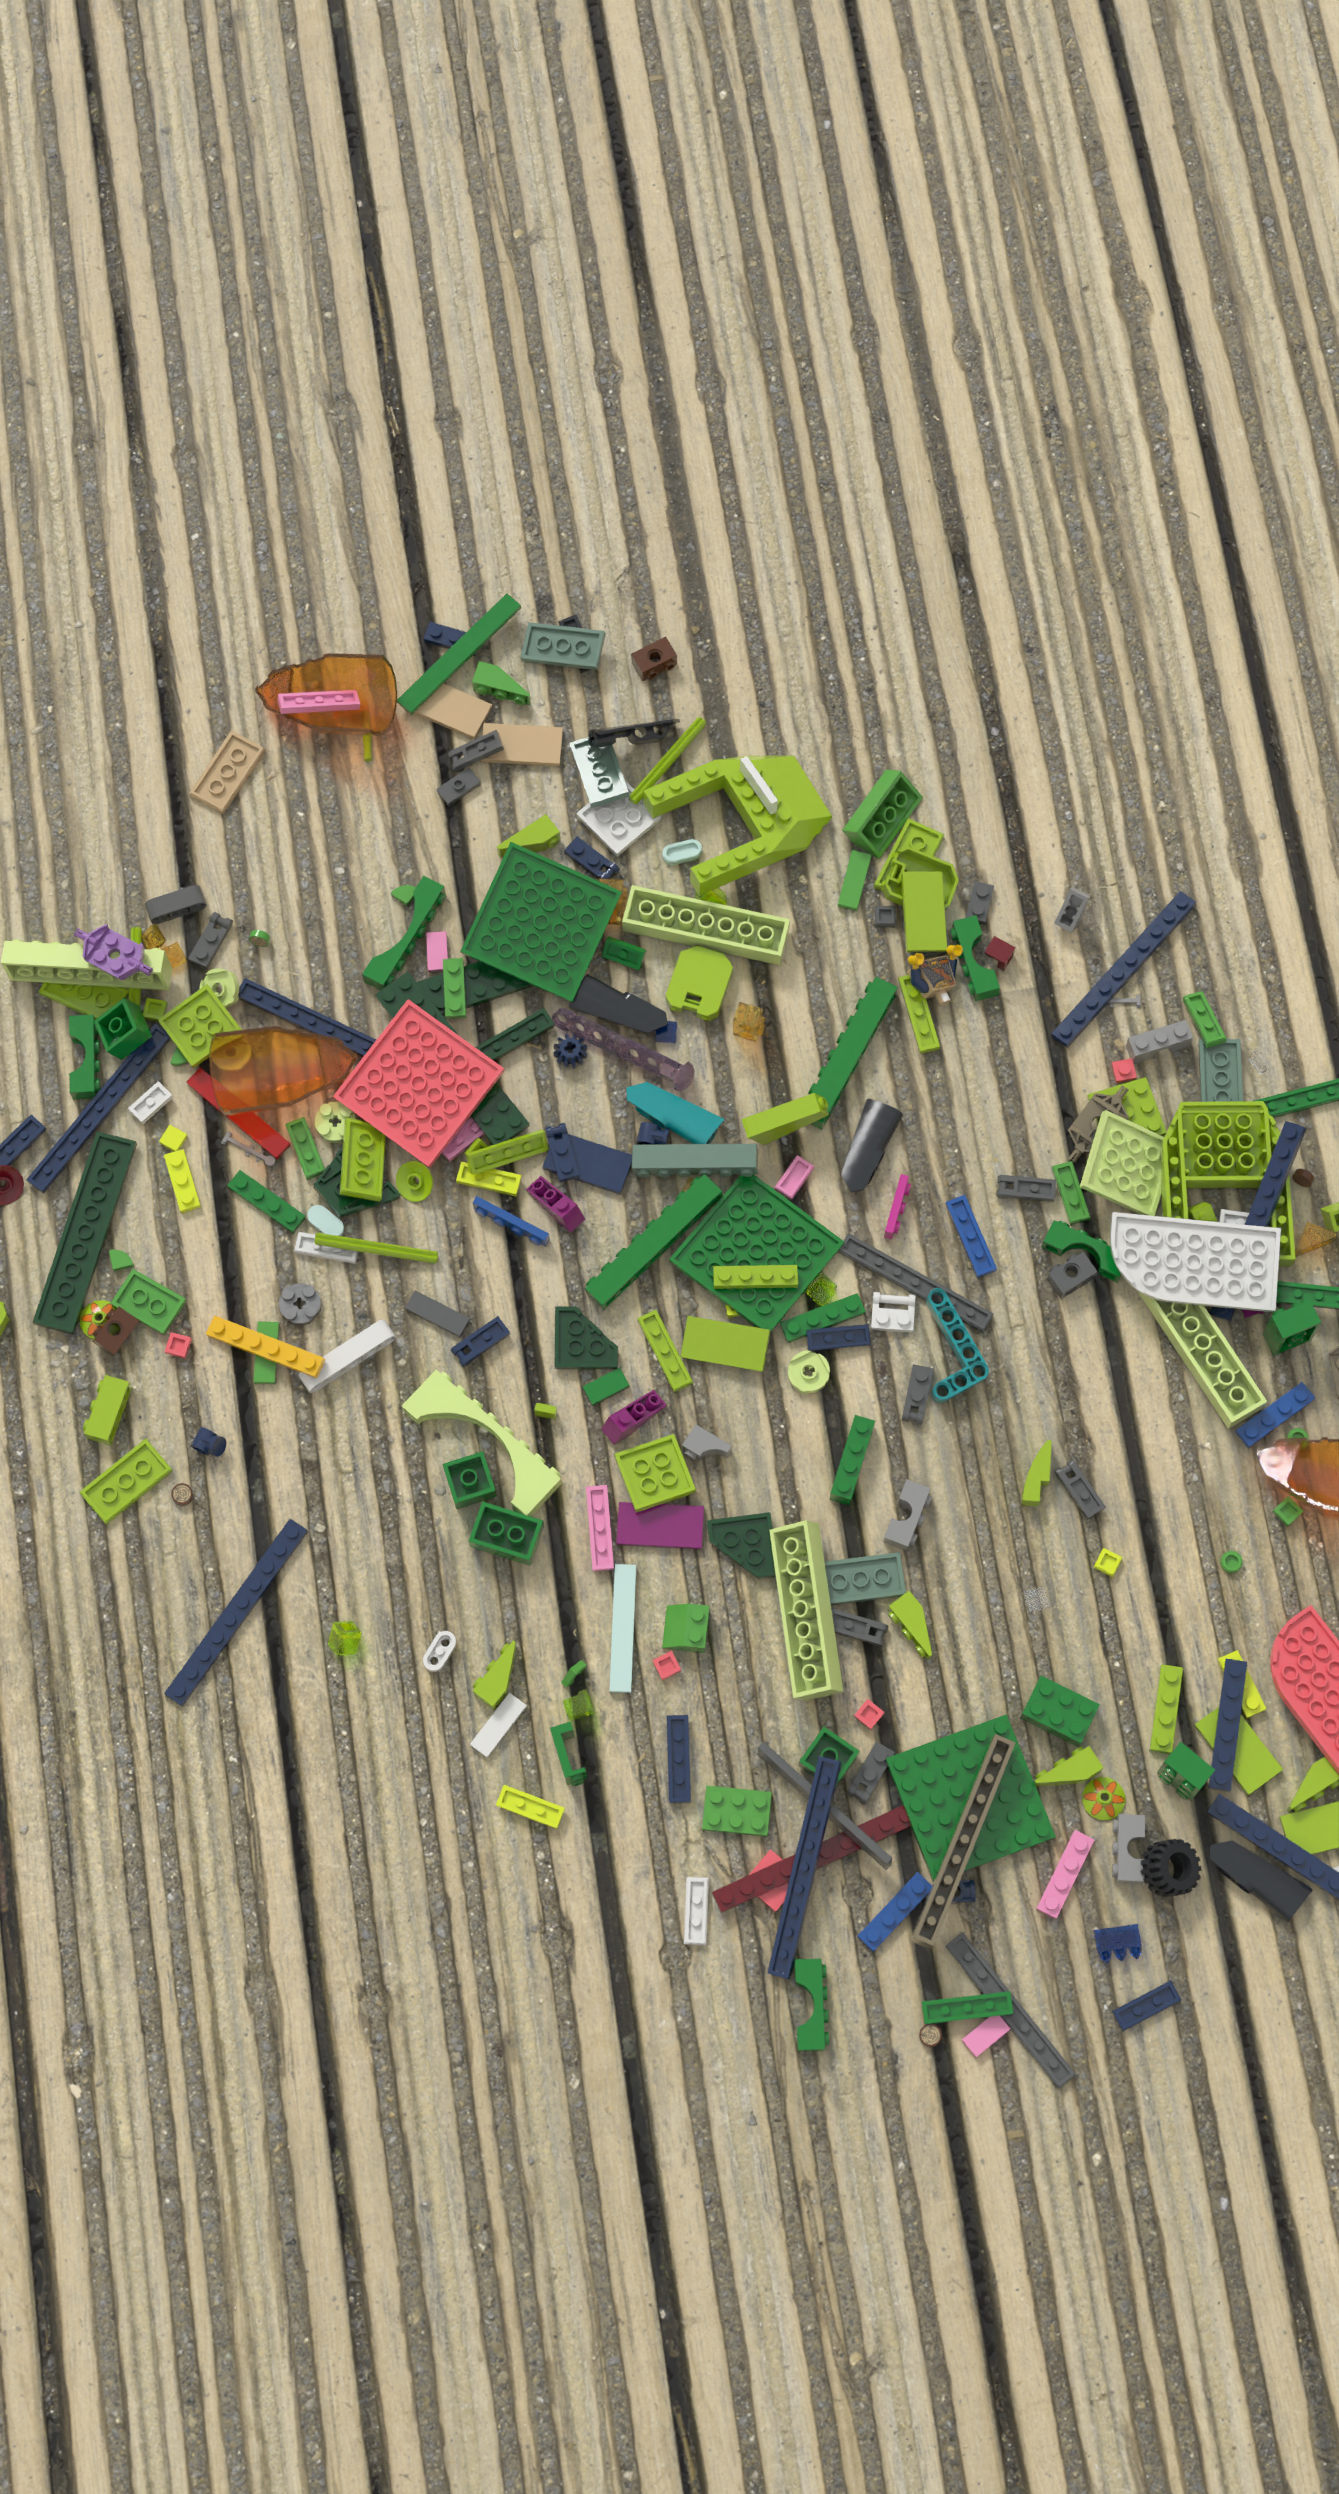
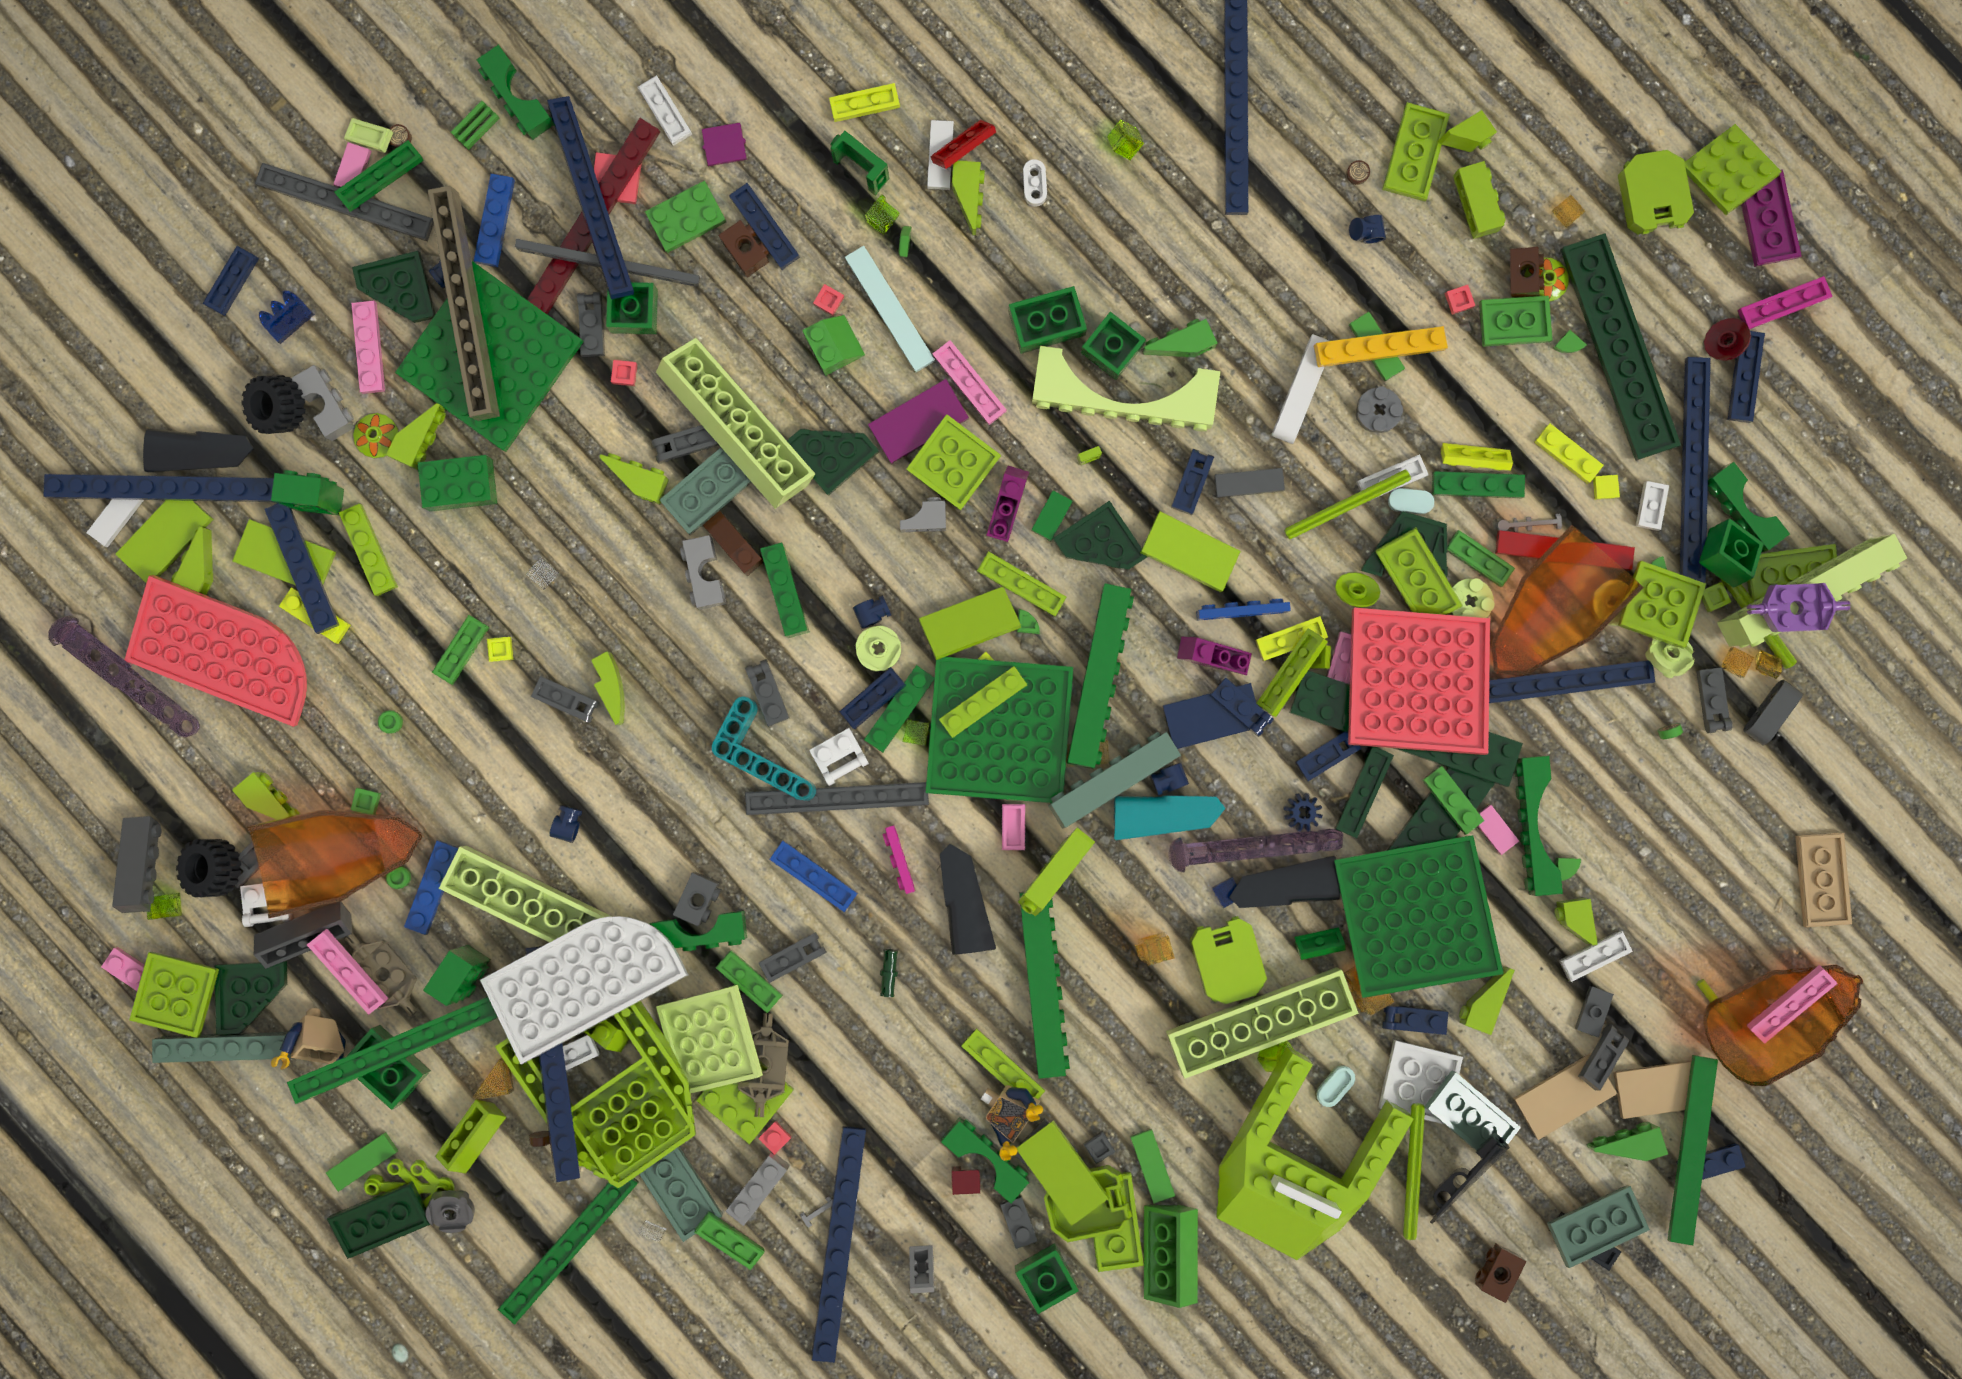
camera: 140 degrees right, 15 degrees up
none -> yellowish green tile [344,118,393,153]
none -> dark green plate [352,251,435,323]
none -> bright green tile [432,615,490,685]
none -> bright green tile [451,101,500,150]
none -> dark blue piece [550,805,582,843]
none -> magenta piece [702,123,747,166]
none -> reddish brown slope [703,510,764,577]
none -> reddish brown brick [718,220,769,278]
none -> dark blue piece [853,595,892,629]
none -> dark green pin [880,949,898,997]
none -> red tile [930,120,996,169]
none -> green brick [1015,1243,1079,1314]
none -> bright green tile [1017,609,1040,634]
none -> lime tile [1140,511,1241,592]
none -> bright green slope [1142,319,1217,358]
none -> dark blue plate [1295,732,1361,781]
none -> lime slope [1439,110,1497,152]
none -> neon yellow plate [1441,443,1513,471]
none -> clear yellow tile [1552,195,1586,228]
none -> lime slope [1555,898,1598,946]
none -> white tile [1559,930,1633,982]

